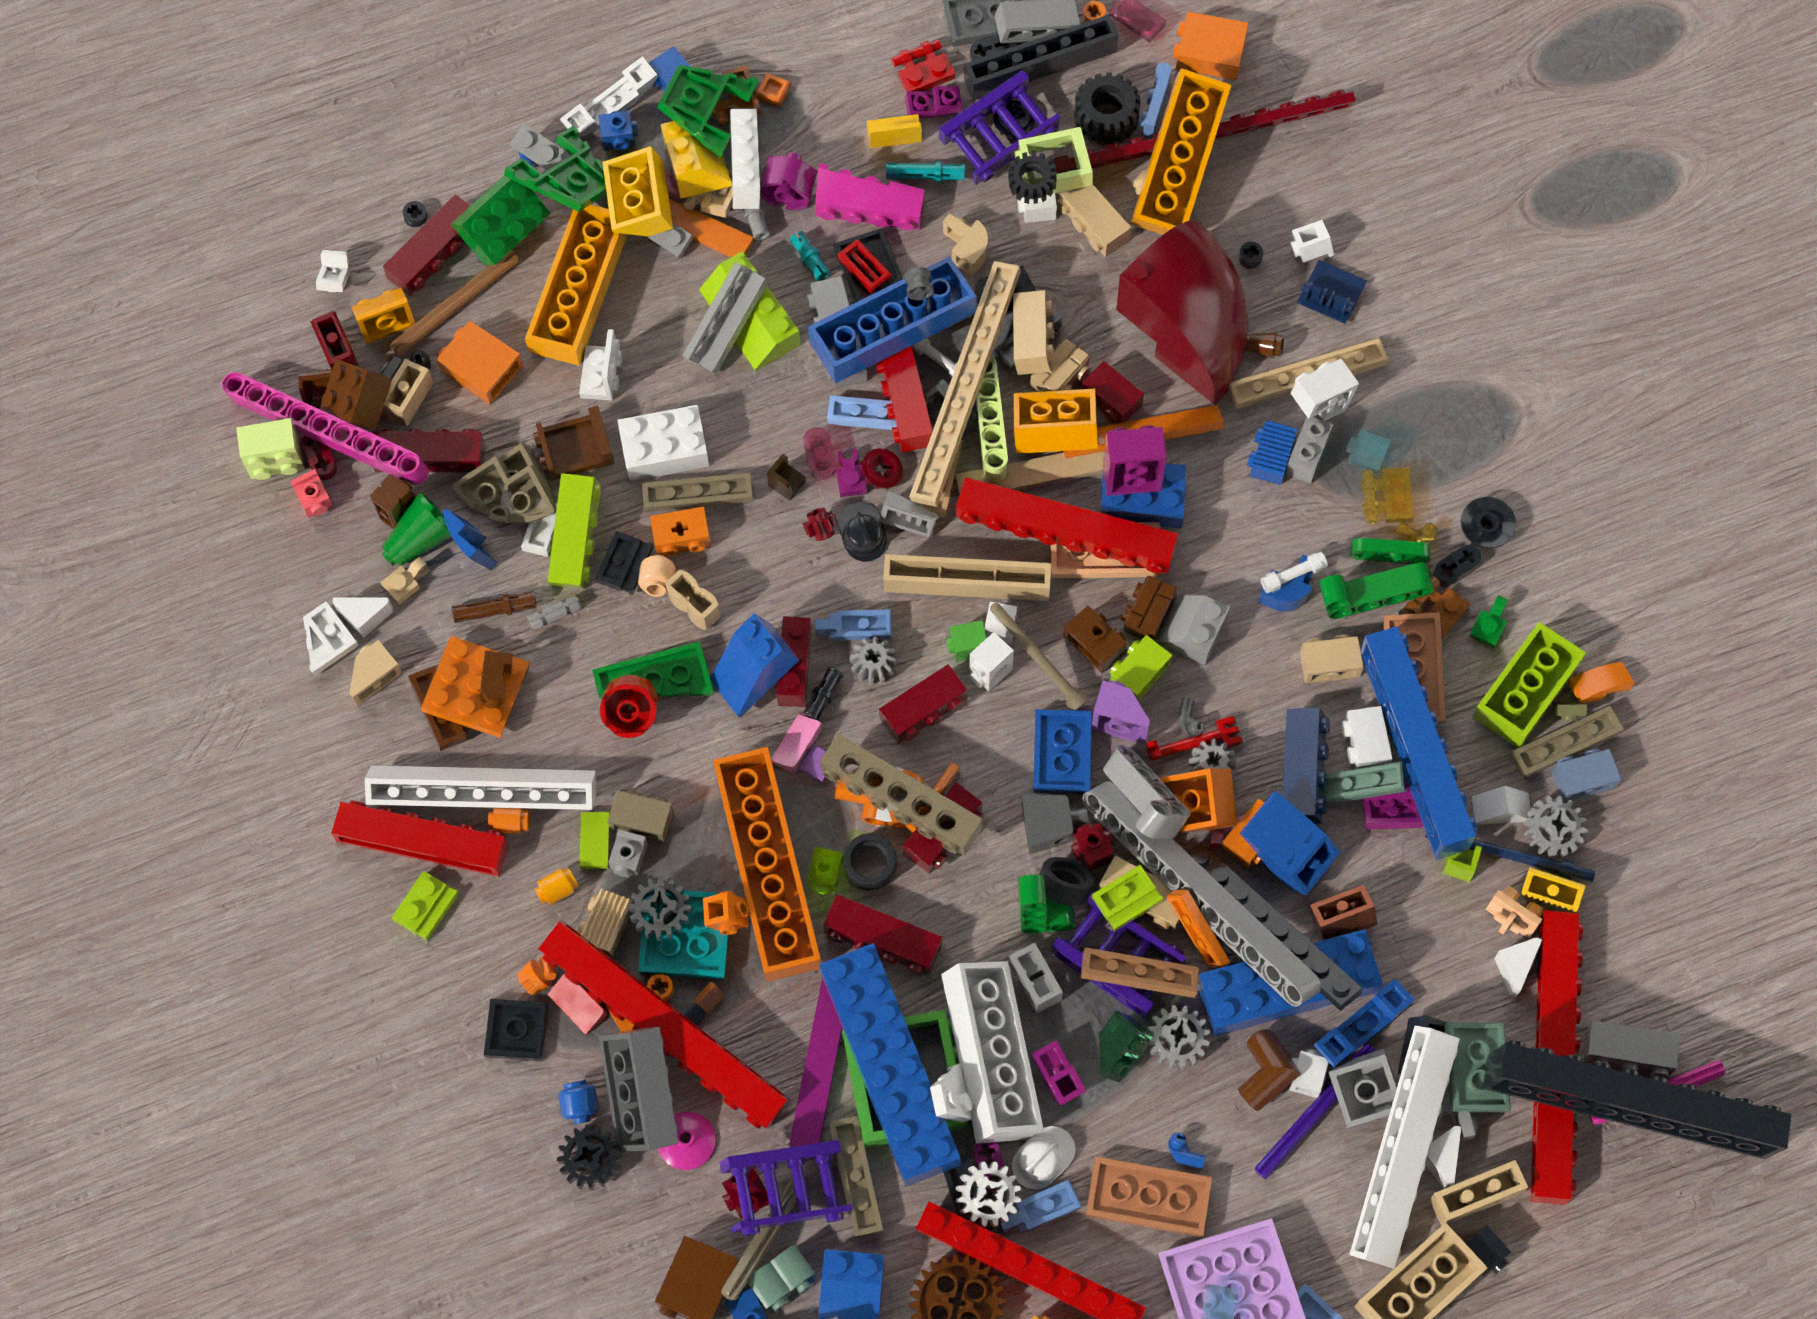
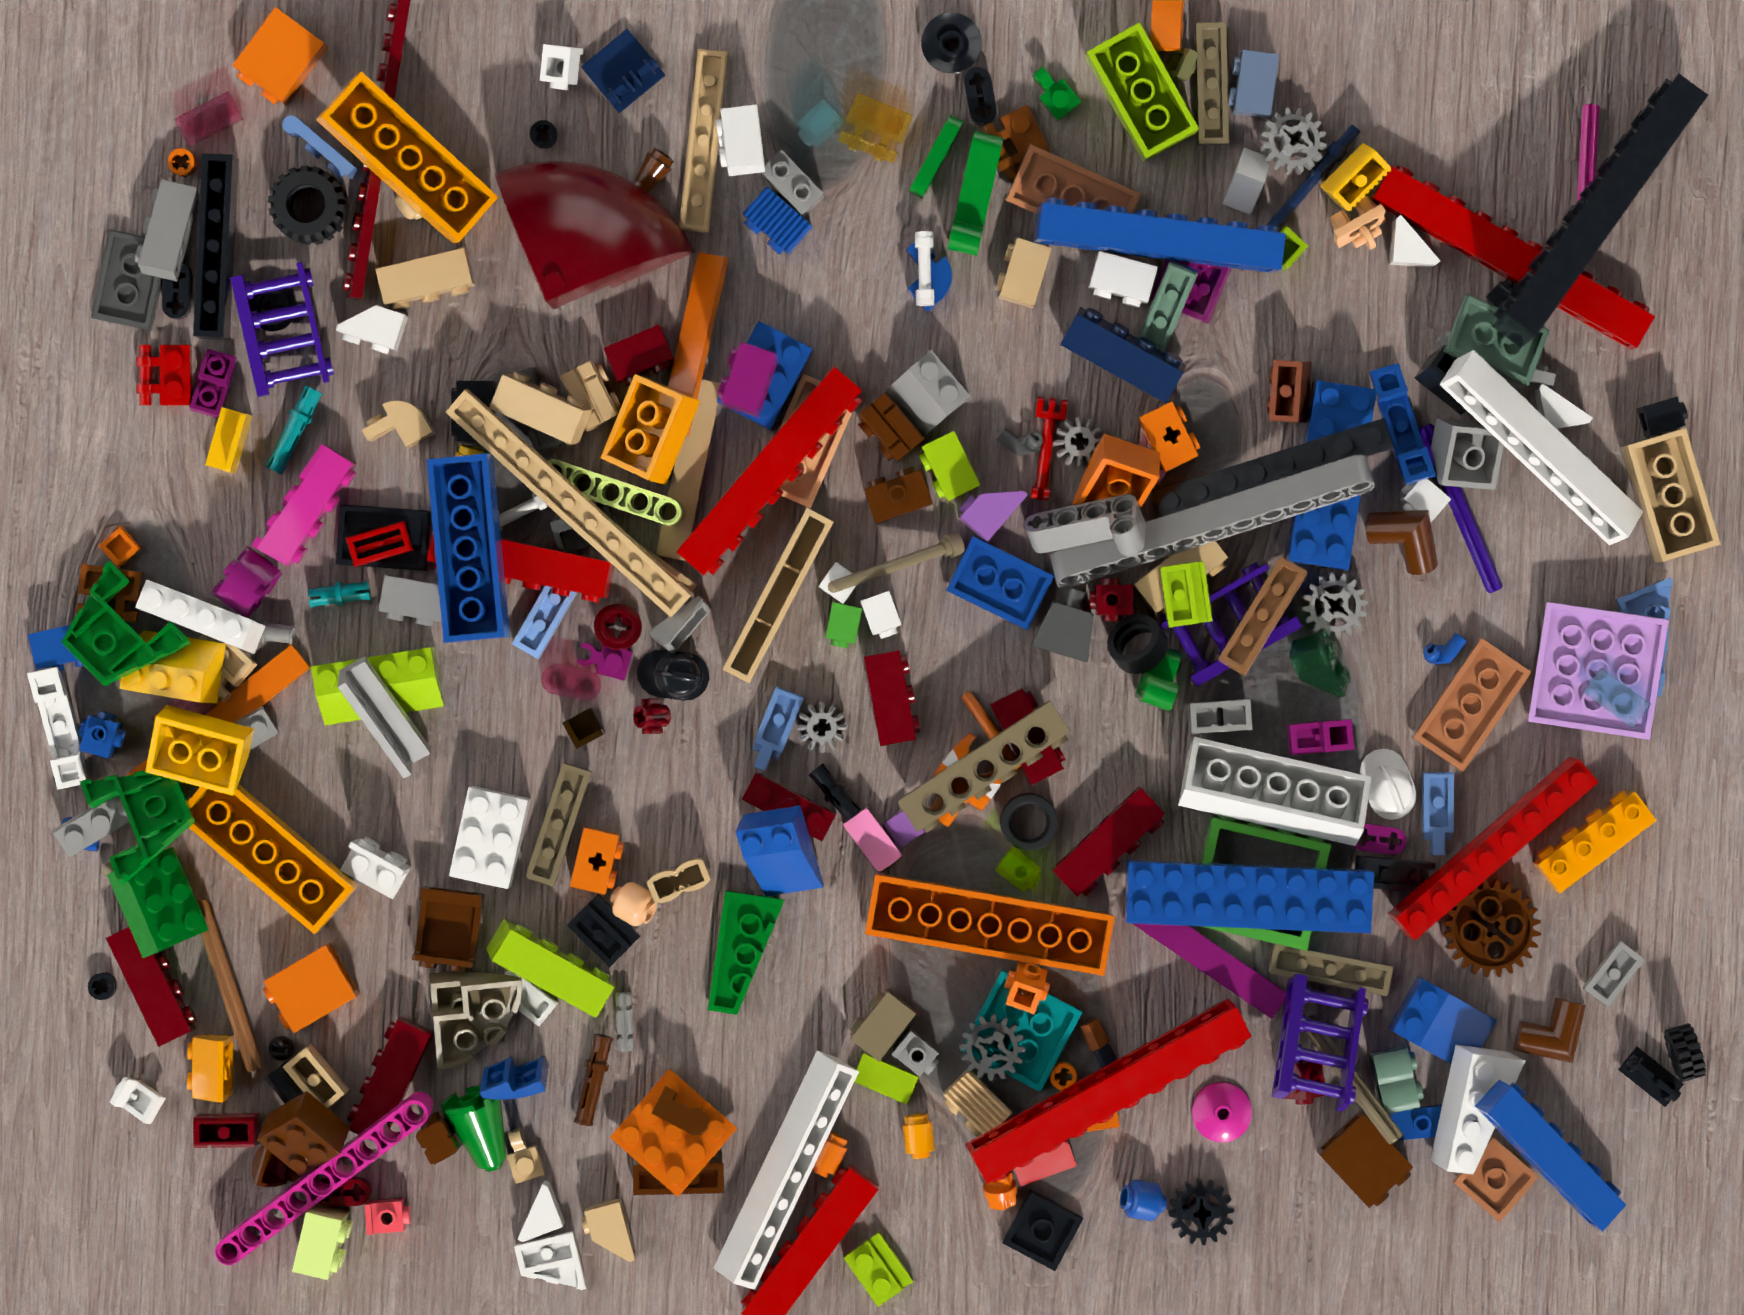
camera: 70 degrees left, 20 degrees up
dark grey slope [598,1027,679,1151] -> none
red brick [600,675,659,738] -> none
dark grey wheel [904,267,934,300] -> none
white wing [930,1064,972,1122] -> none
white gear [956,1162,1021,1227] -> none
black tyre [1008,151,1057,204] -> none
yellowish green window [1015,127,1093,194] -> none
orange tile [1166,890,1230,968] -> none
blue slope [1240,791,1341,895] -> none
clear yellow arm [1395,521,1438,543] -> none
tan brick [1429,1160,1528,1226] -> none
light grey brick [1583,1020,1680,1078] -> none

